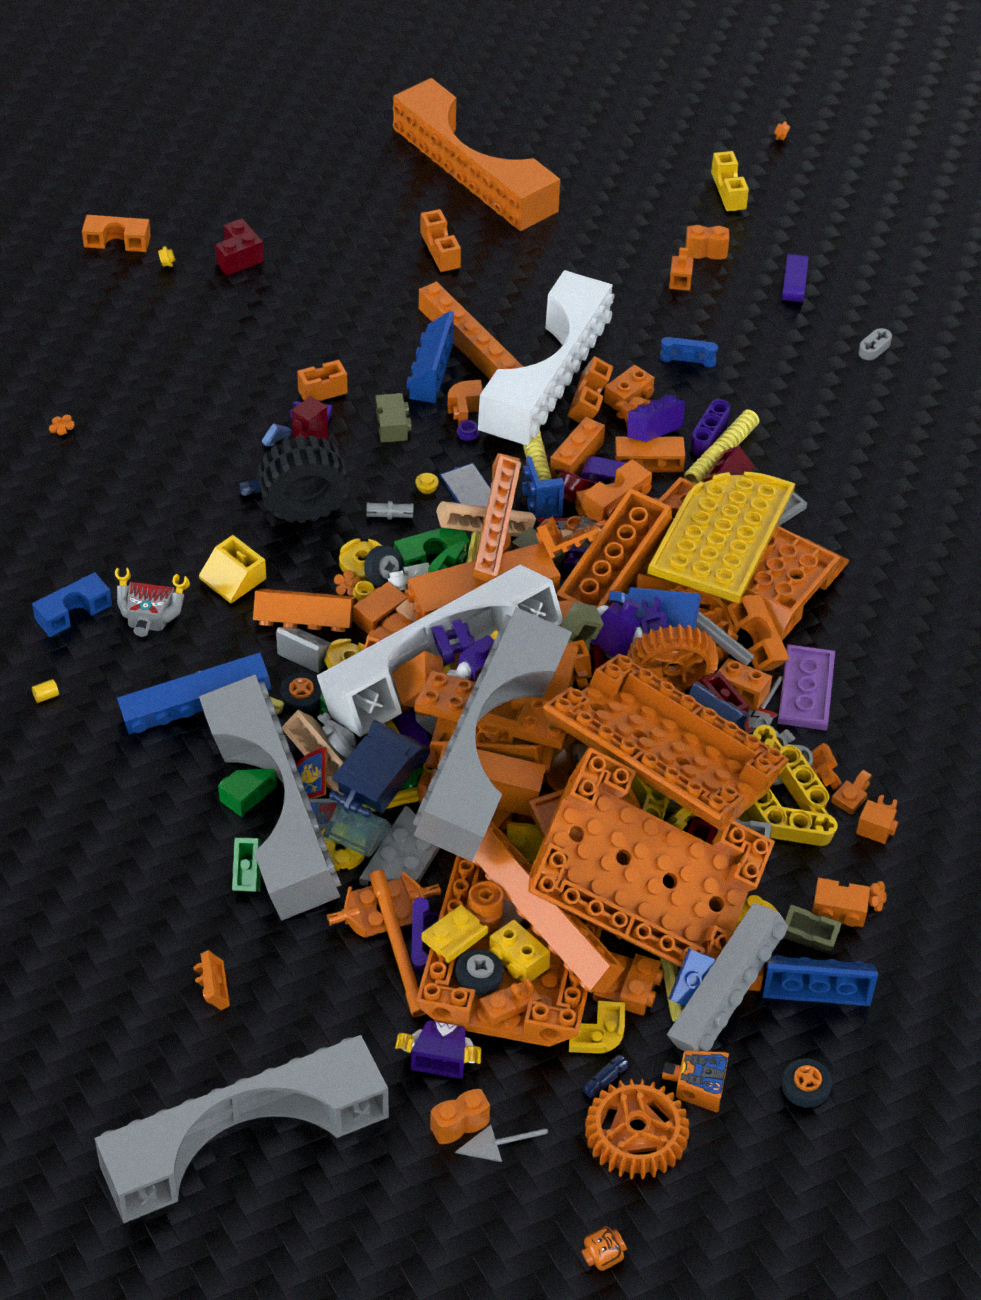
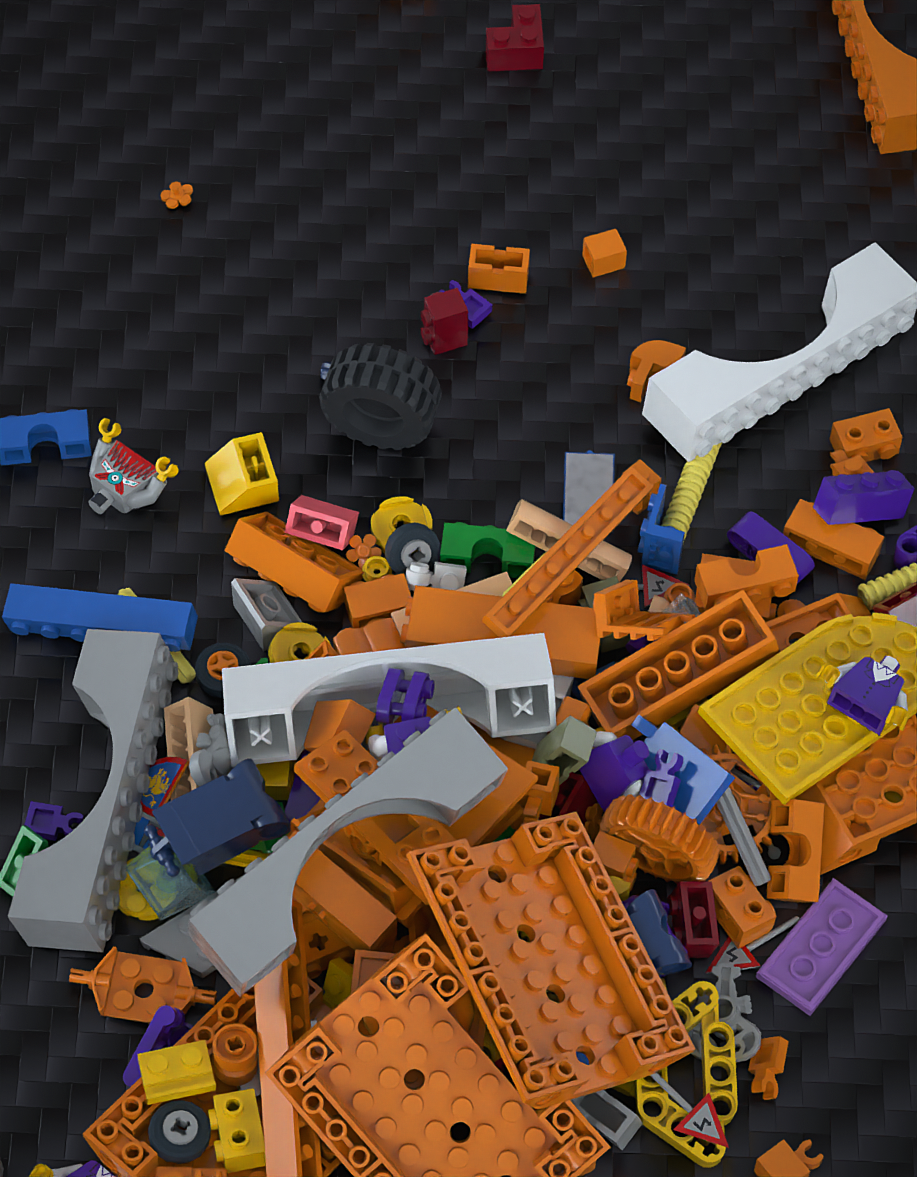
camera: 30 degrees right, 10 degrees up
yellow plate [158,246,175,267] -> none
green slope [218,769,277,817] -> none
medium blue tile [262,423,292,446] -> none
light grey pin [367,501,413,520] -> none
orange piece [369,870,426,1017] -> none
olive brick [376,393,411,442] -> none
blue slope [406,311,454,403] -> none
yellow plate [416,473,438,494] -> none
orange brick [419,281,523,380] -> none
orange arch [421,209,461,272] -> none
green slope [428,541,468,573] -> none
dark purple plate [457,420,479,441] -> none
orange brick [550,417,605,479] -> none
dark red piece [554,468,597,503] -> none
orange arch [567,356,613,423] -> none
orange plate [831,770,872,815] -> none
none -> dark purple plate [24,801,84,841]
none -> coral brick [285,495,359,550]
none -> orange panel [582,229,627,277]
none -> piece [650,1072,729,1148]
none -> dark purple torso [815,656,910,736]

